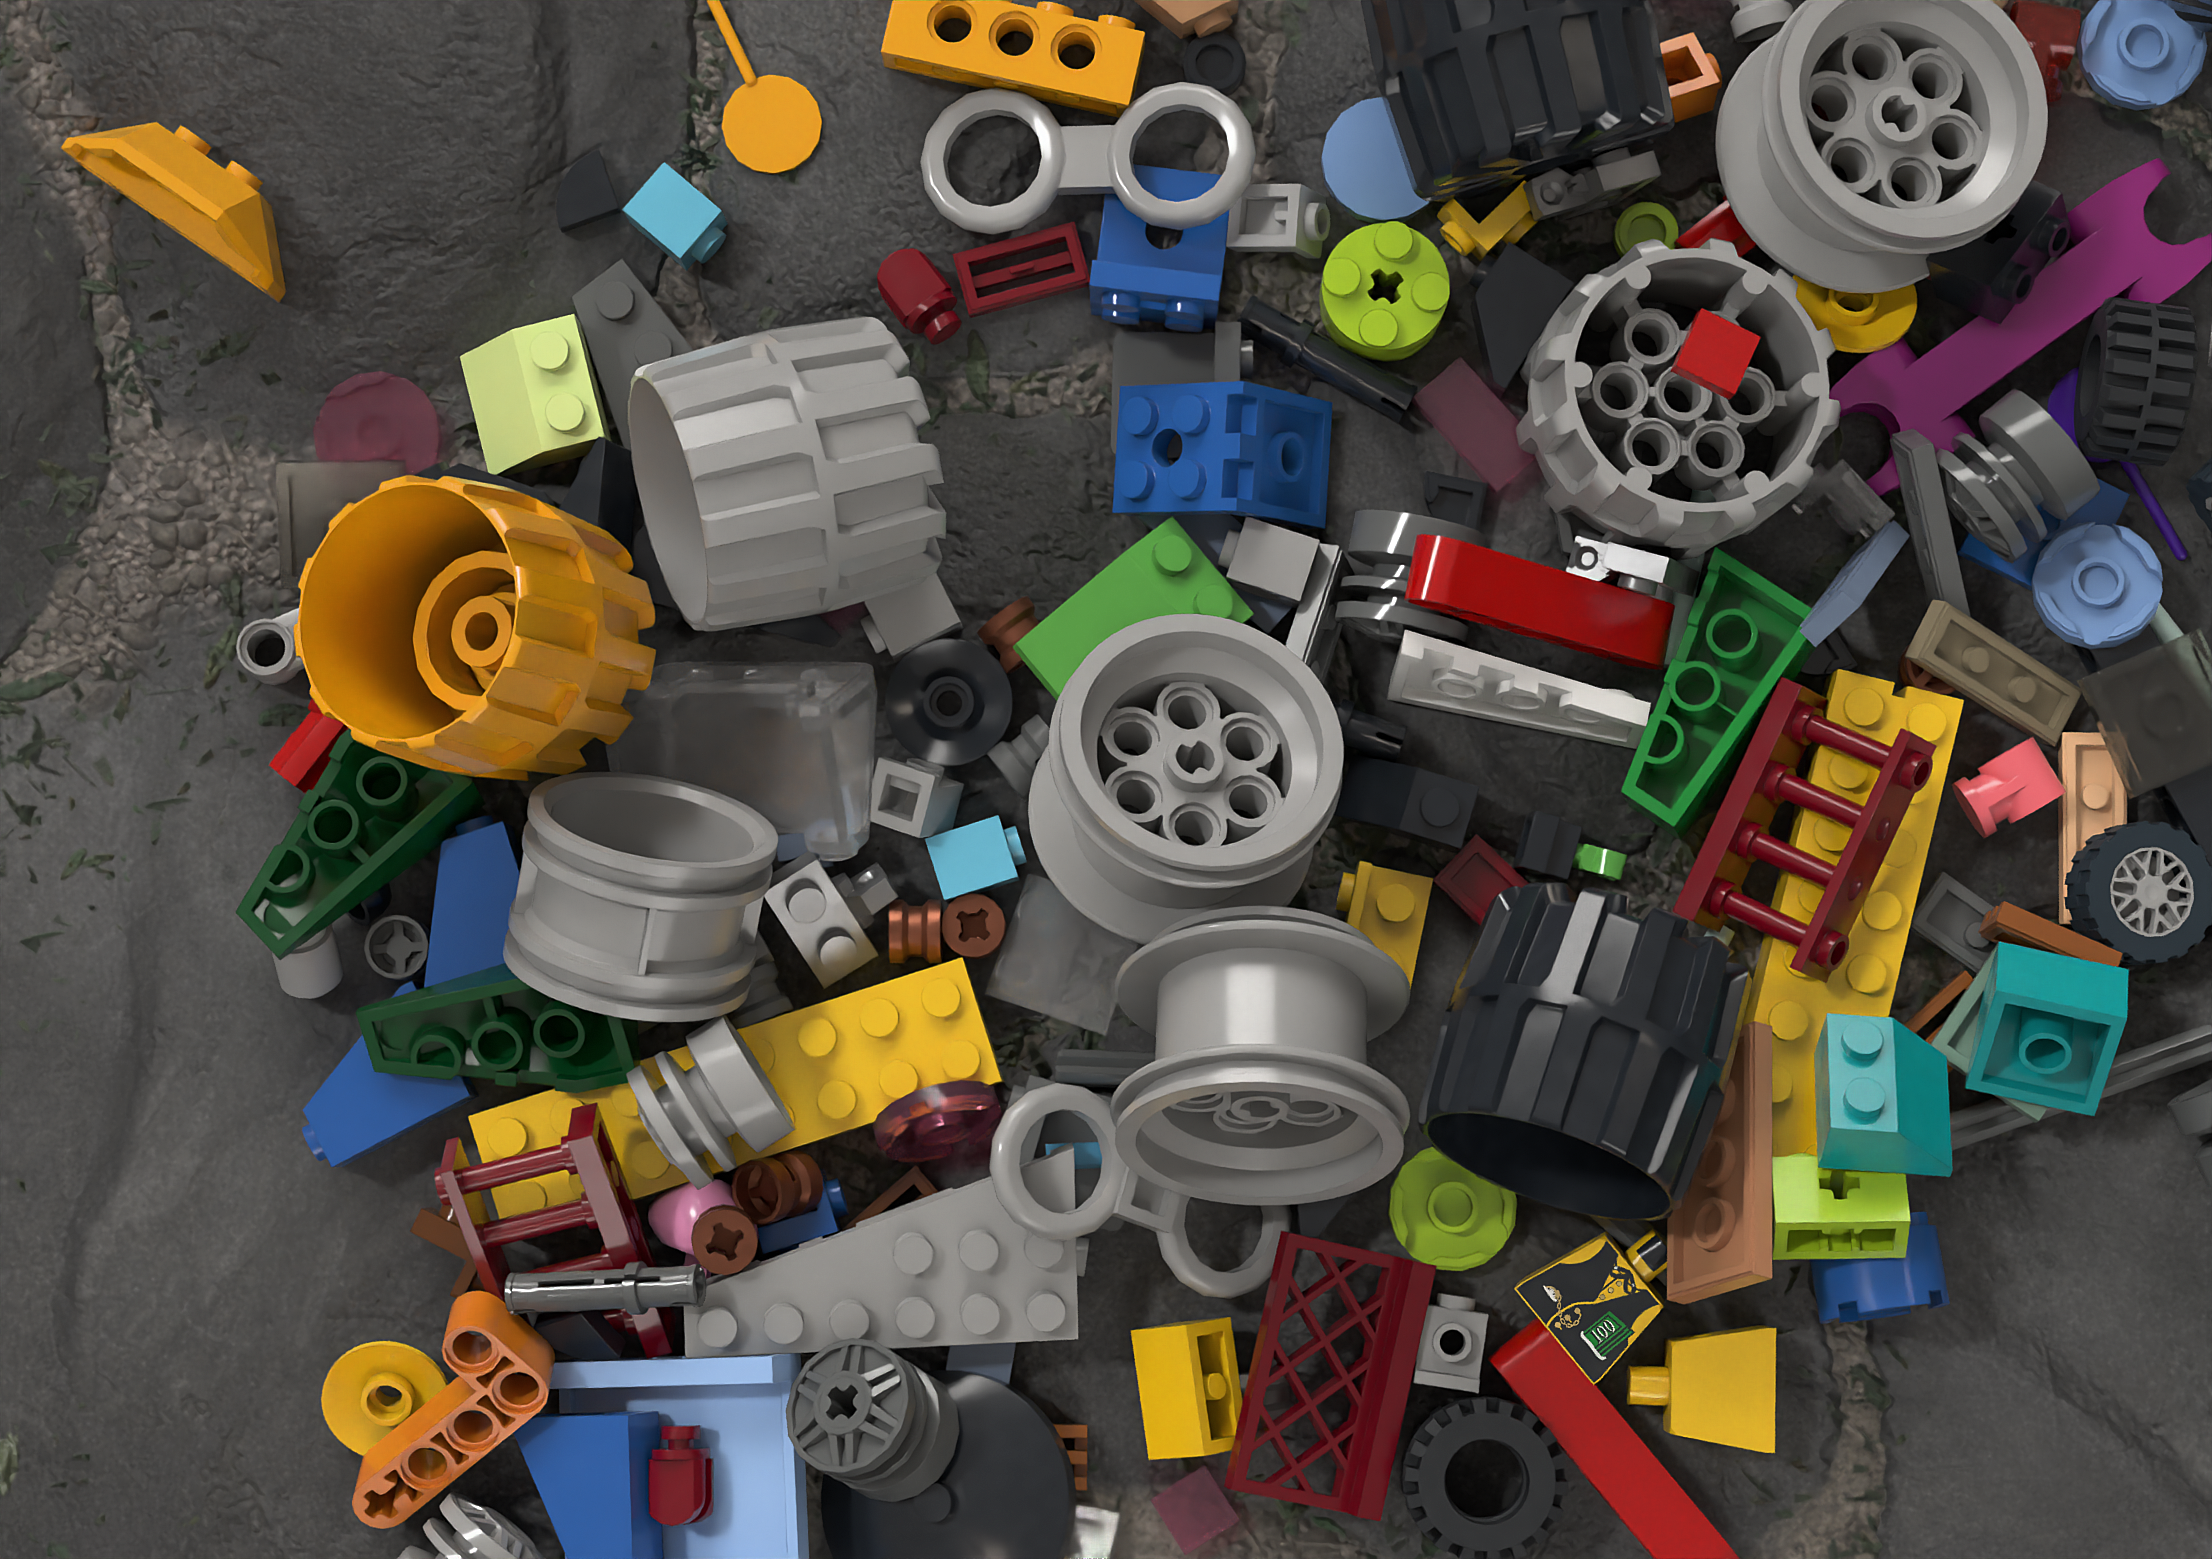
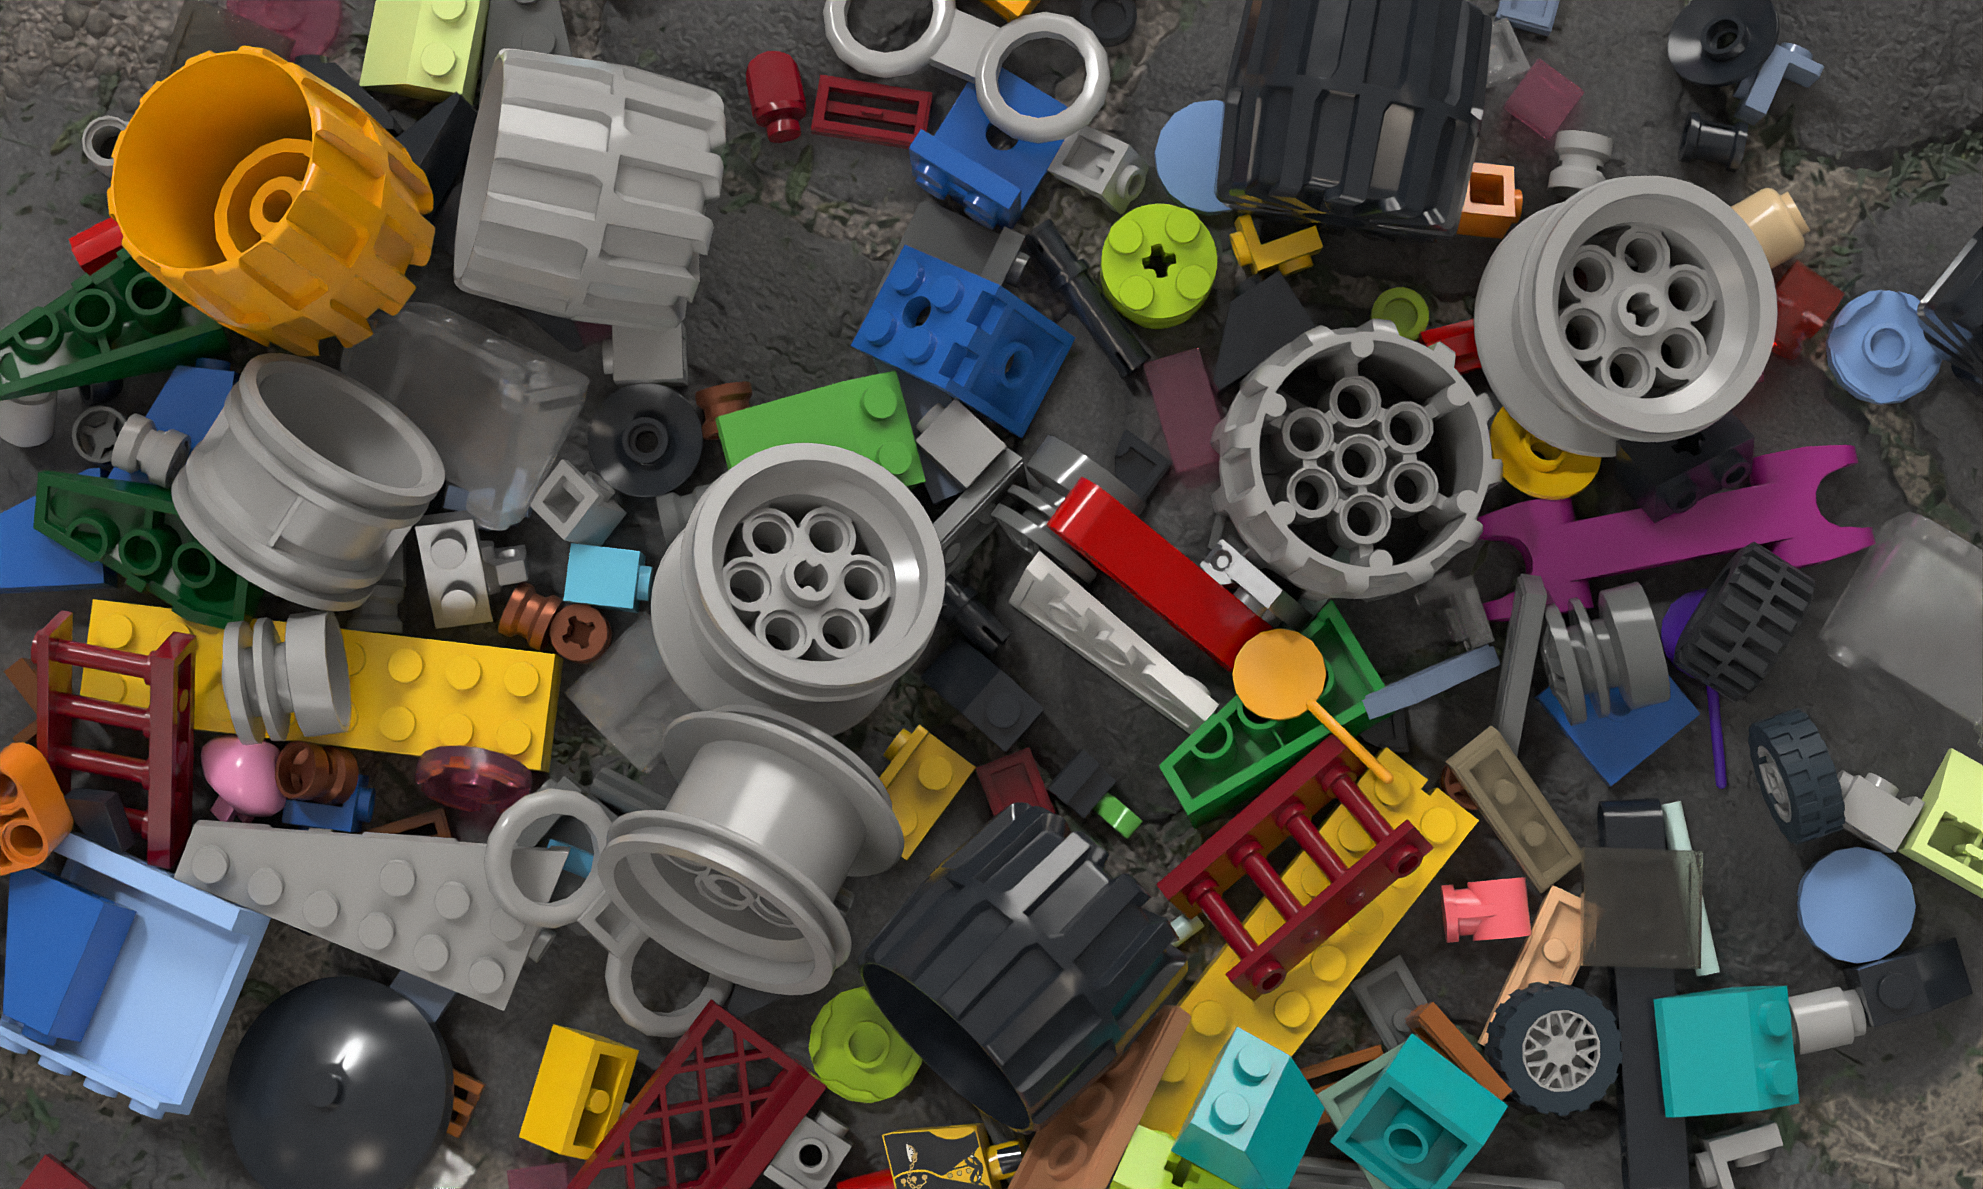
camera: 25 degrees right, 0 degrees up
dark grey pin [504,1261,706,1315] -> none
dark red arm [649,1425,714,1526] -> none
copper wheel [691,1204,758,1275] -> none
dark grey wheel [786,1338,960,1502] -> none
flat silver hinge [1523,147,1662,222] -> none
red tile [1671,308,1761,400] -> none
medium blue tile [2031,522,2163,649] -> none
none -> light grey wheel [111,413,192,489]
none -> light orange piece [1232,628,1394,784]

